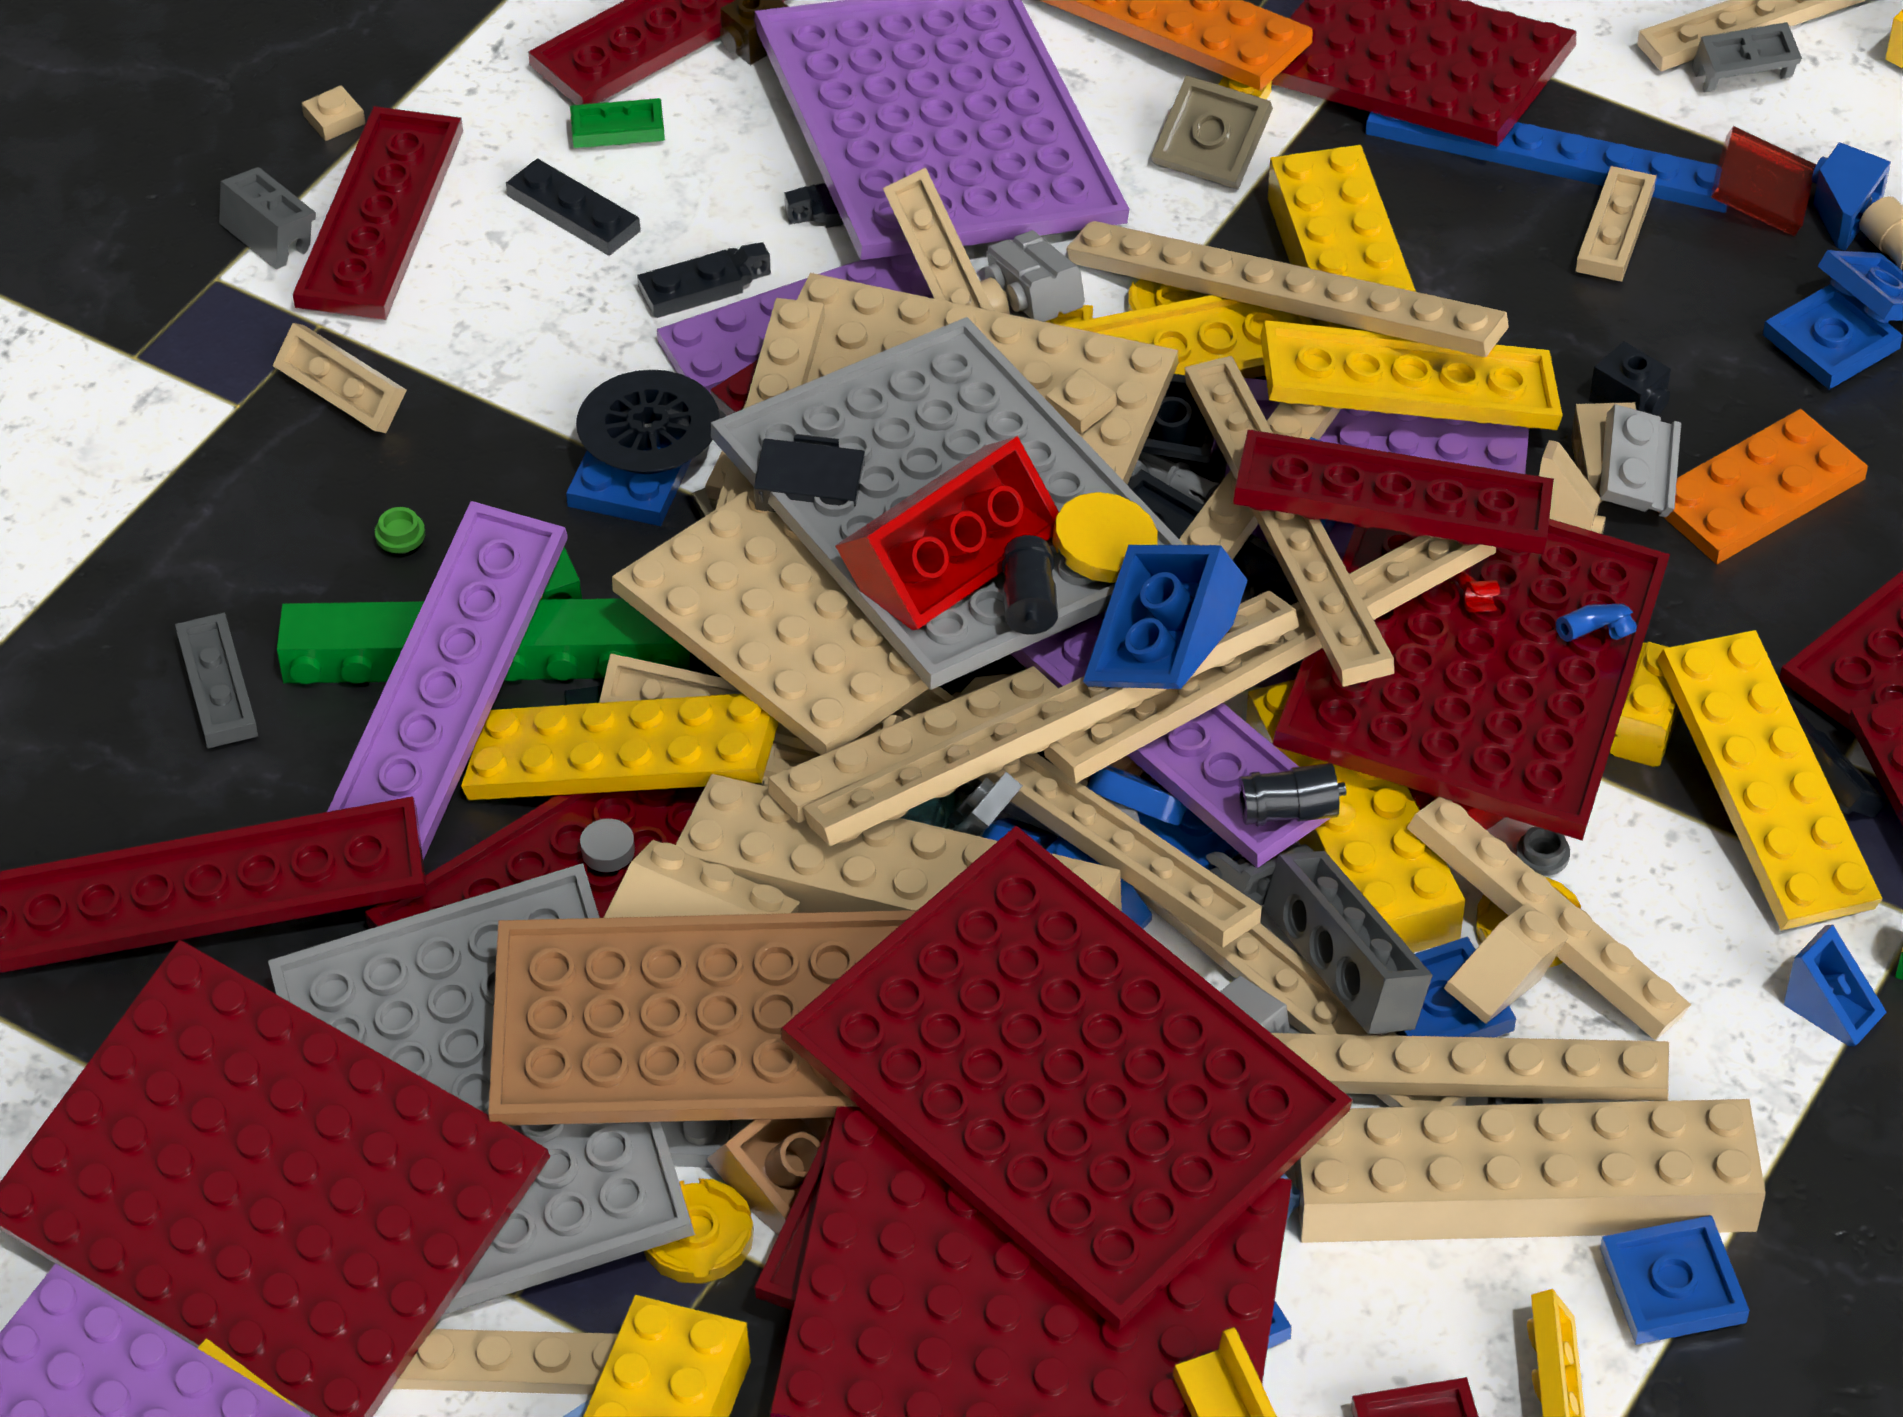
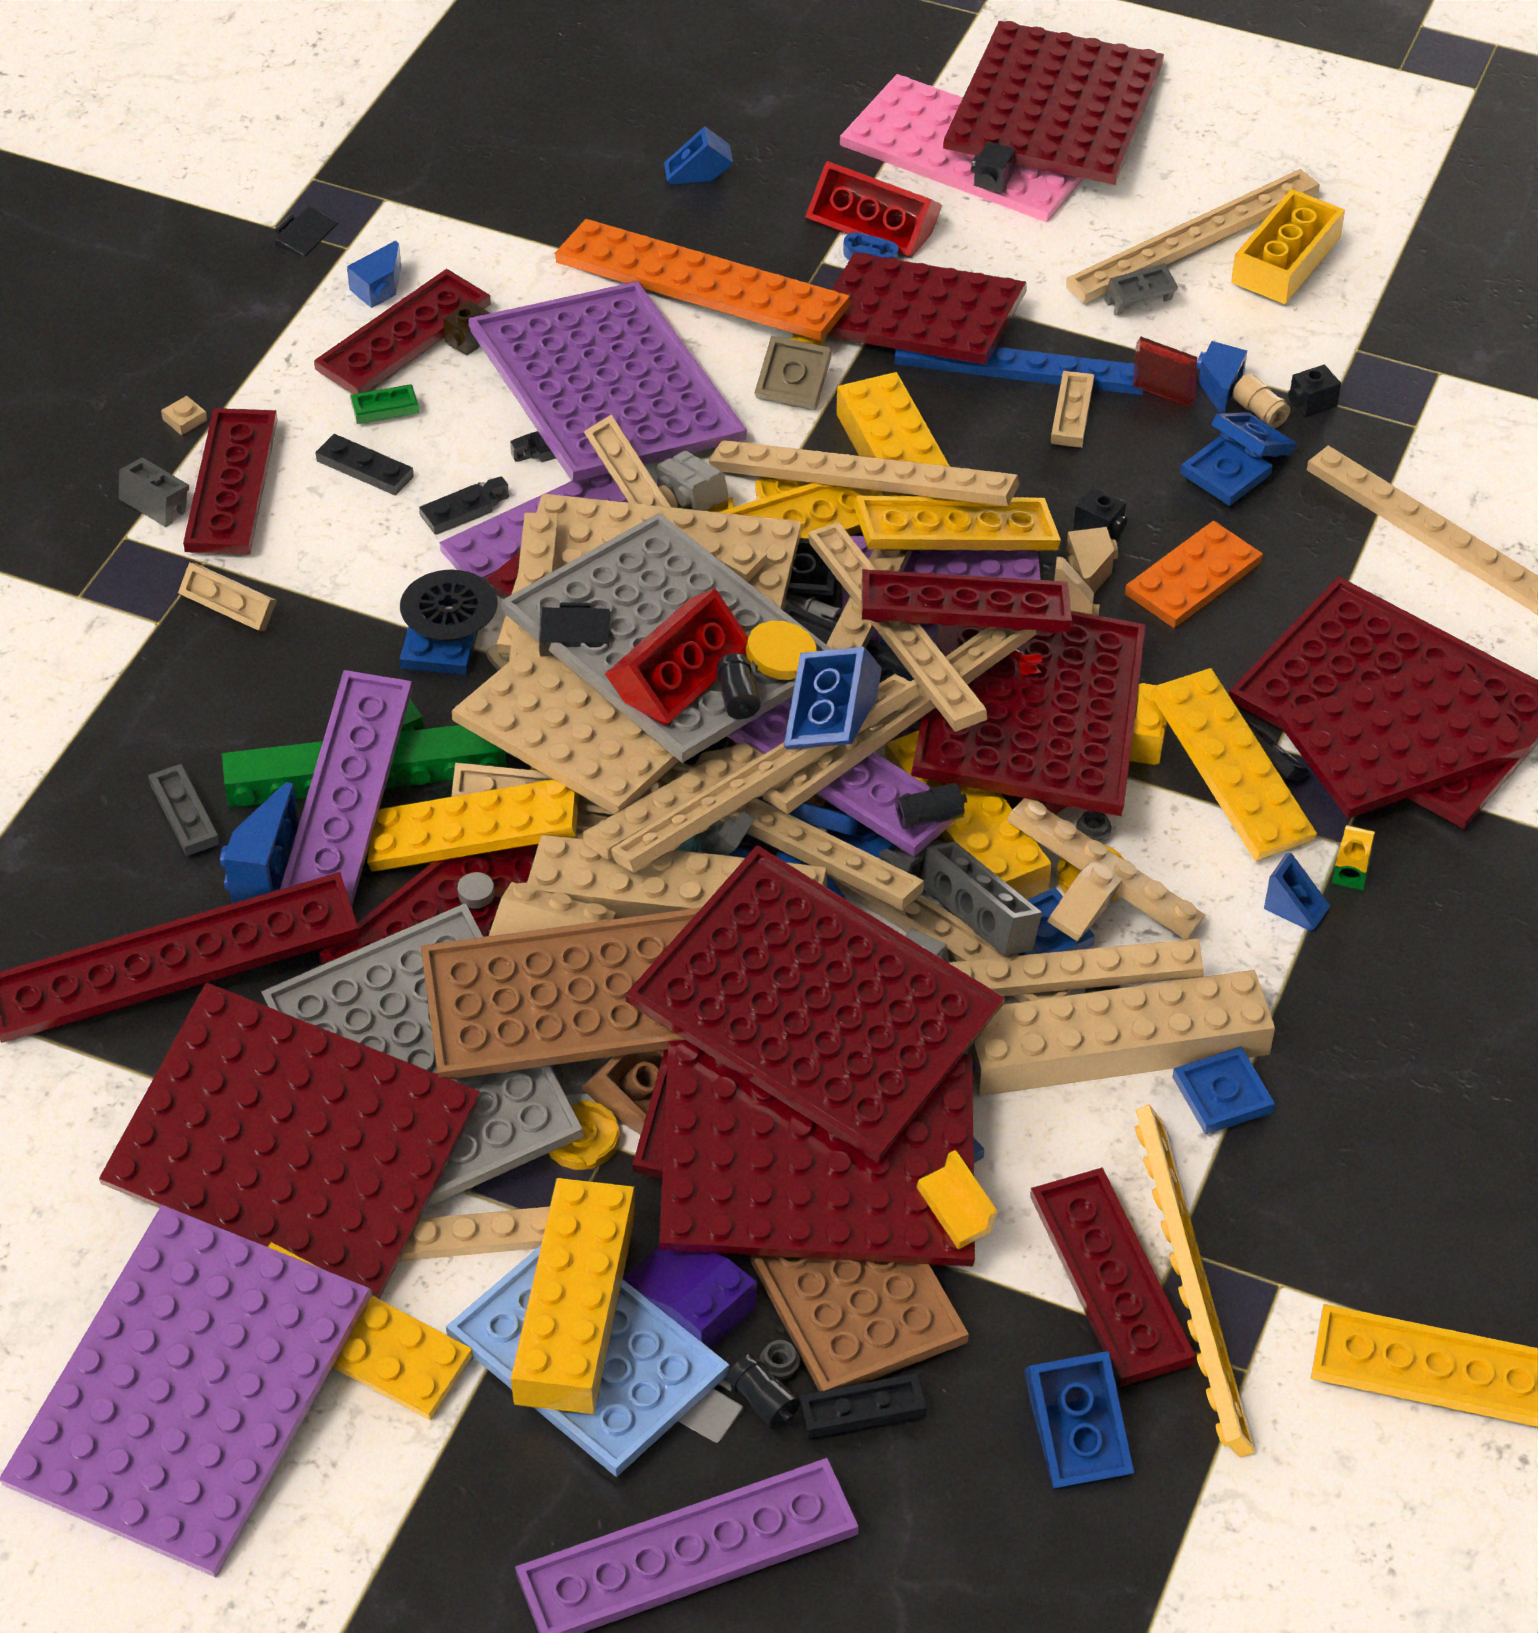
camera: 10 degrees left, 0 degrees up
bright green plate [375,507,425,553] -> none
blue arm [1556,603,1637,642] -> none
light grey plate [1599,404,1681,518] -> none
none -> blue slope [220,782,299,903]

